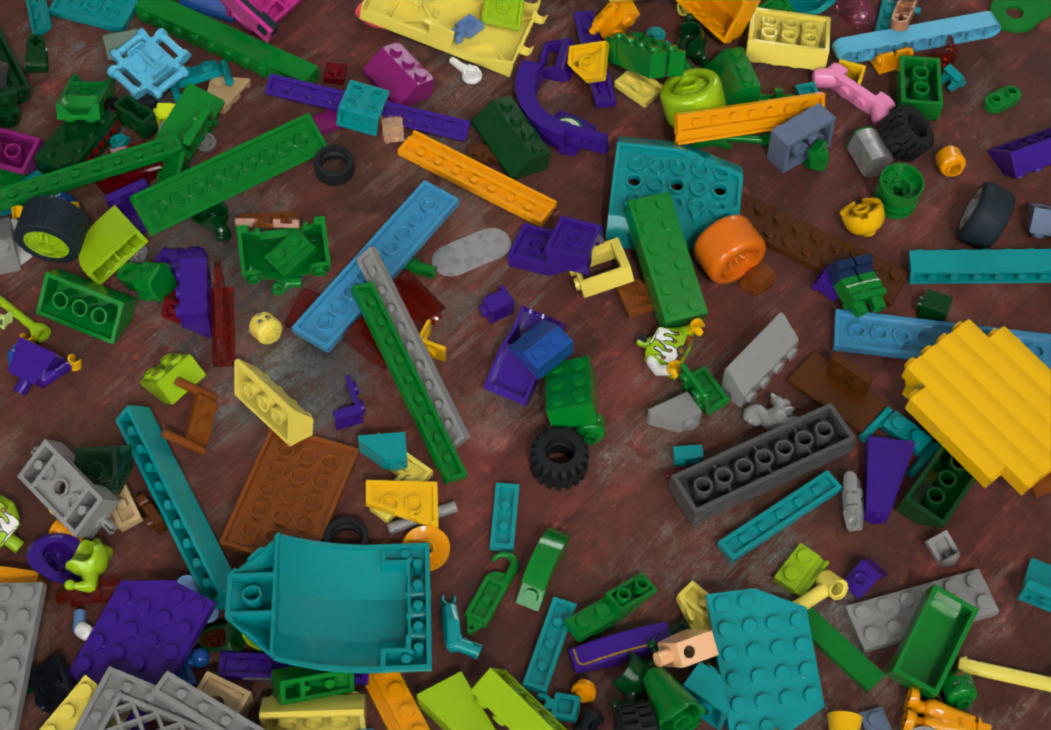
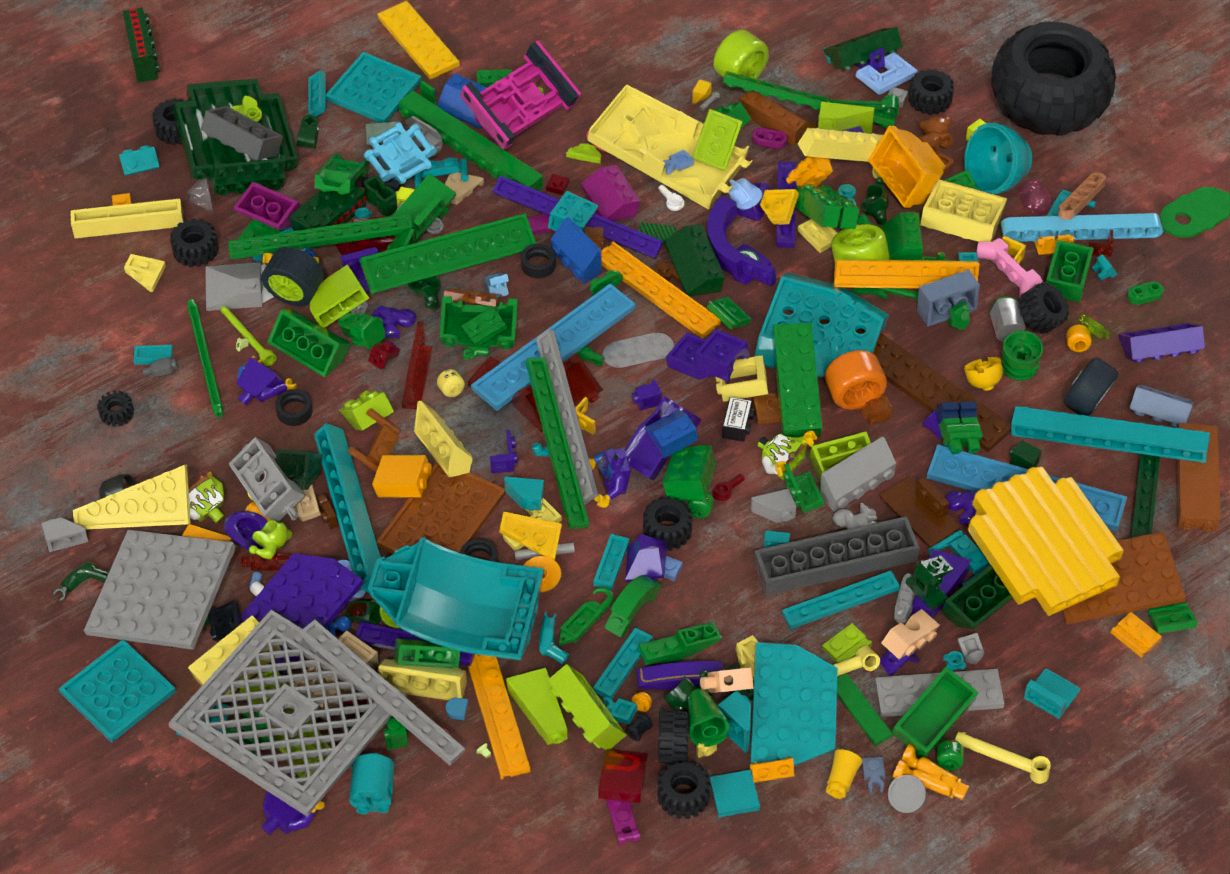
camera: 15 degrees right, 5 degrees down
dark purple slope [175,257,213,338] -> none
none -> black tyre [275,389,313,426]
none -> light orange brick [372,455,432,497]
none -> light grey panel [405,116,443,156]
none -> dark azure slope [483,273,509,296]
none -> teal arm [532,443,550,457]
none -> blue slope [551,217,601,284]
none -> lime tile [566,143,601,164]
none -> dark purple torso [589,448,631,508]
none -> green bracket [590,270,623,295]
none -> dark purple slope [625,534,667,582]
none -> tile [638,222,676,243]
none -> medium blue plate [664,556,683,582]
none -> green plate [707,296,752,330]
none -> dark red plate [712,474,745,501]
none -> brick [722,397,755,442]
none -> light blue piece [728,178,762,209]
none -> lime wedge [809,432,871,485]
none -> light nougat arch [882,609,940,660]
none -> dark green tile [906,555,954,611]
none -> teal plate [943,651,966,671]
none -> dark purple animal [945,490,979,524]
none -> clear neon green wing [1078,314,1112,339]

